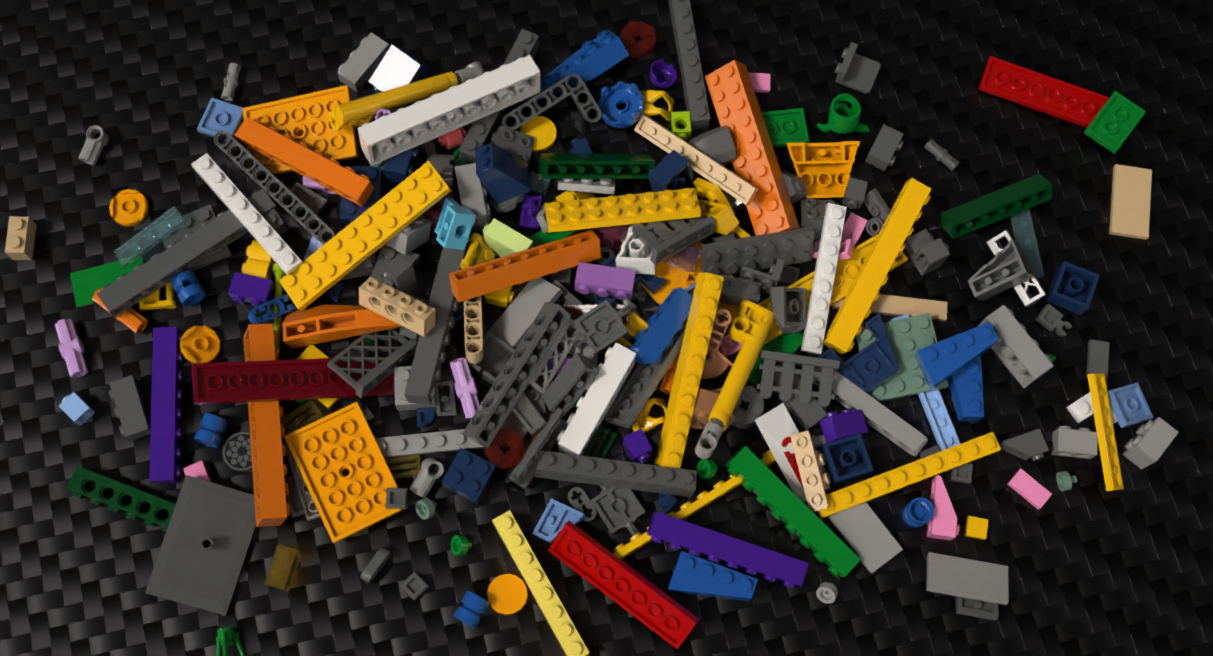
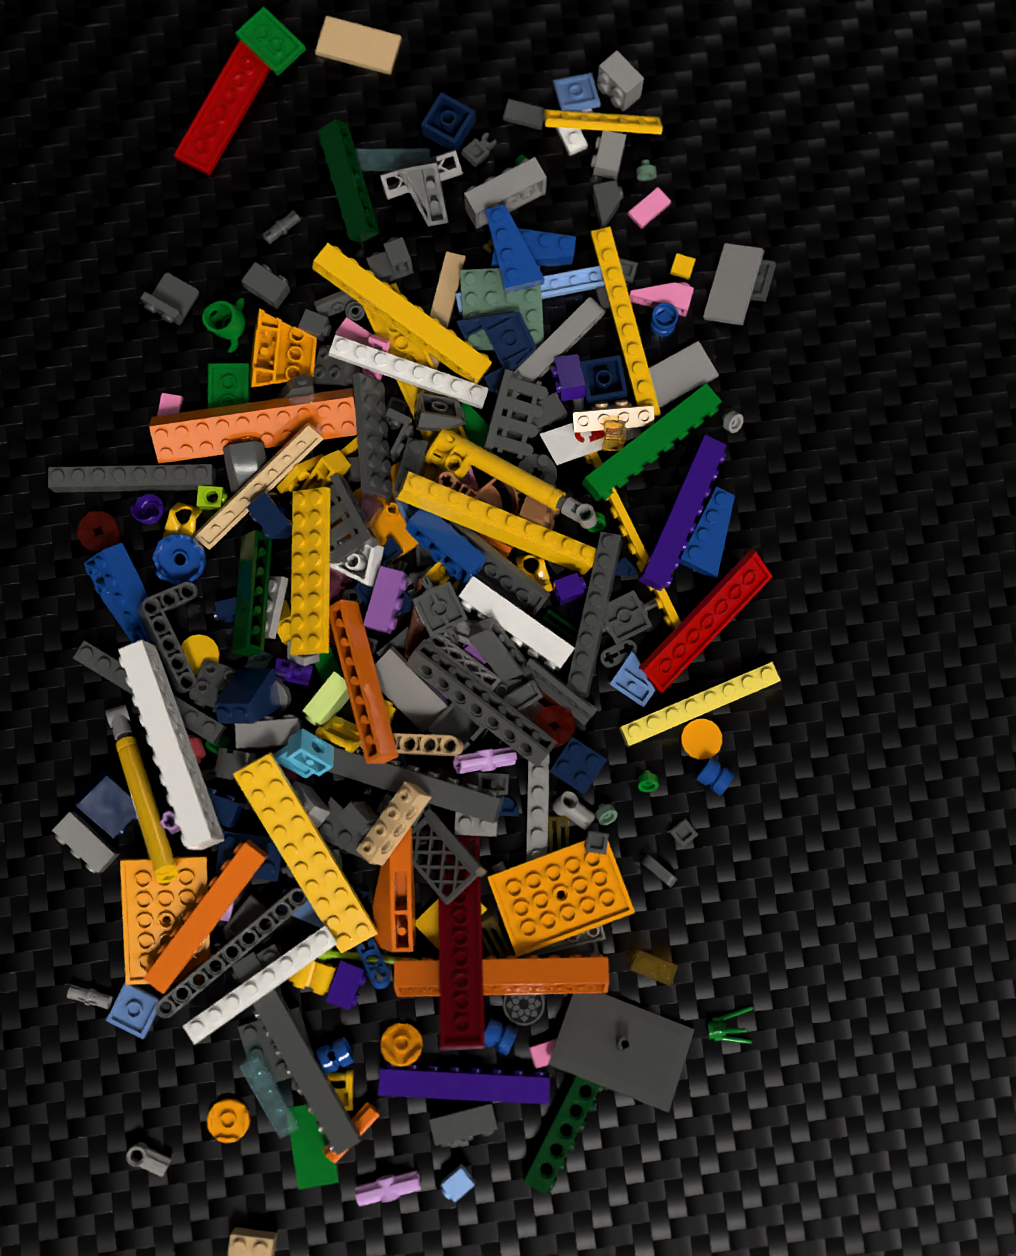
camera: 80 degrees left, 10 degrees up
none -> clear yellow panel [602,420,626,451]

